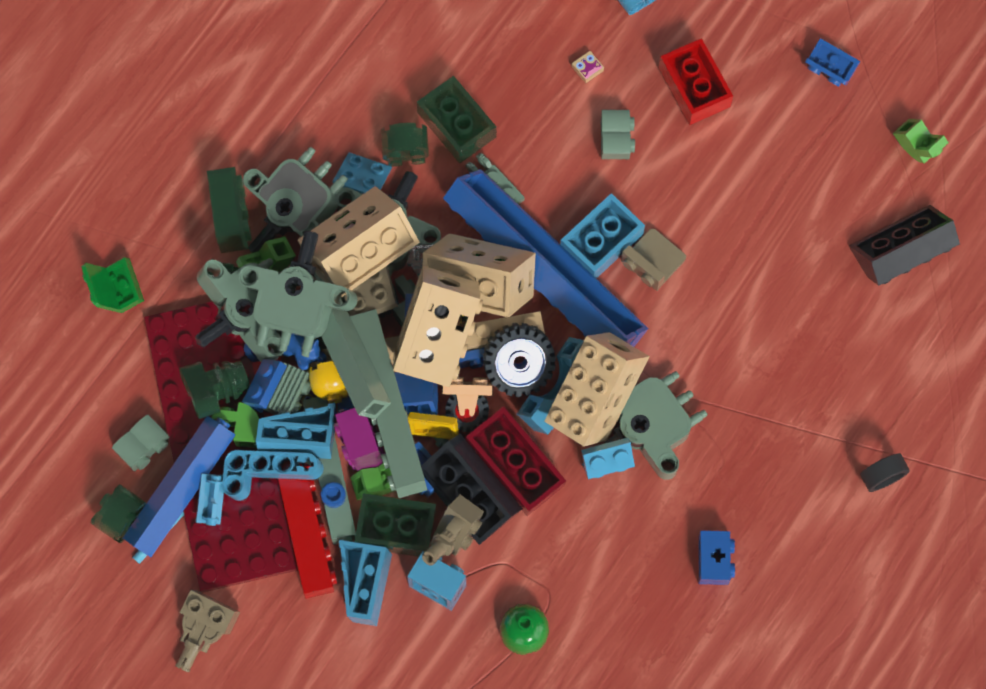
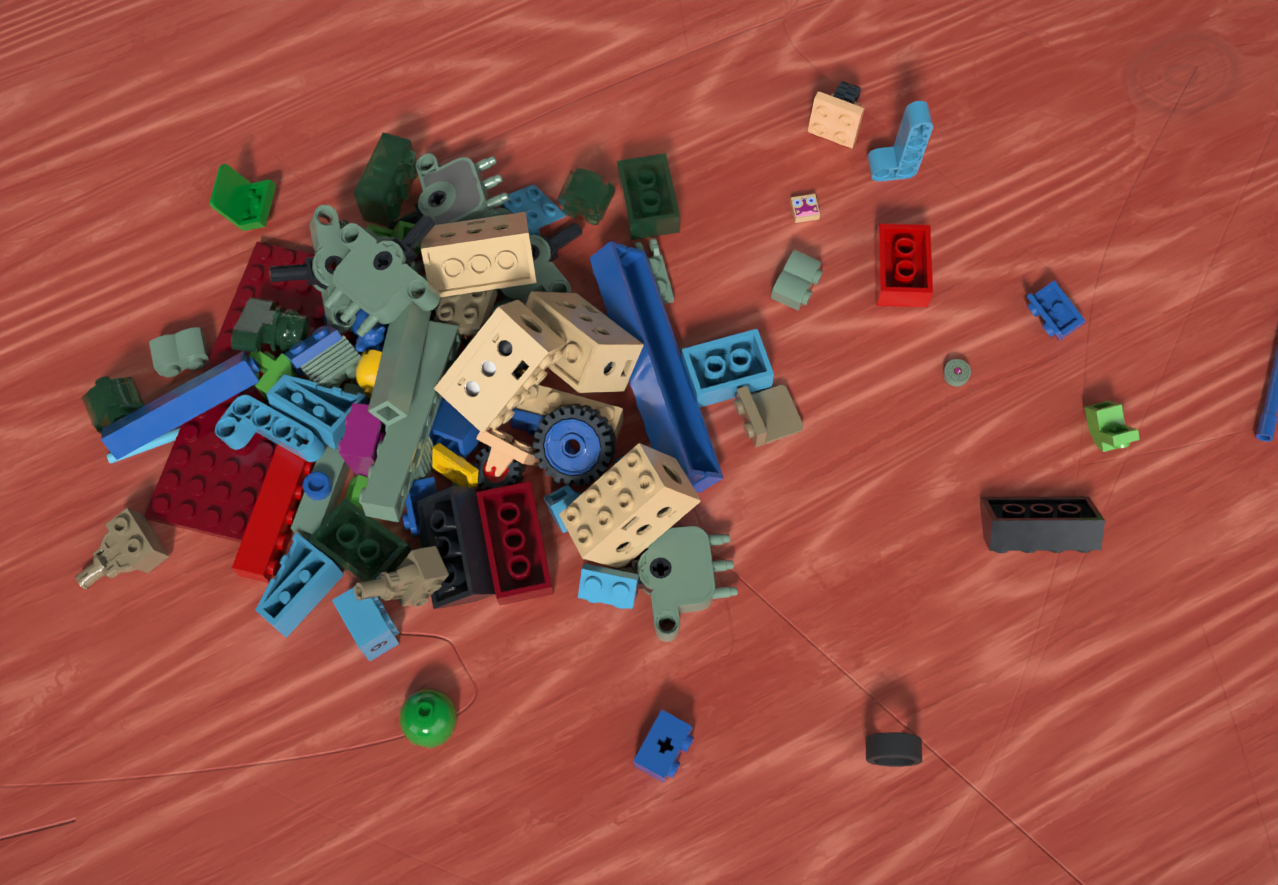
camera: 30 degrees right, 5 degrees down
dark azure hinge [196,473,224,526] -> none
none -> sand green tile [943,359,971,387]

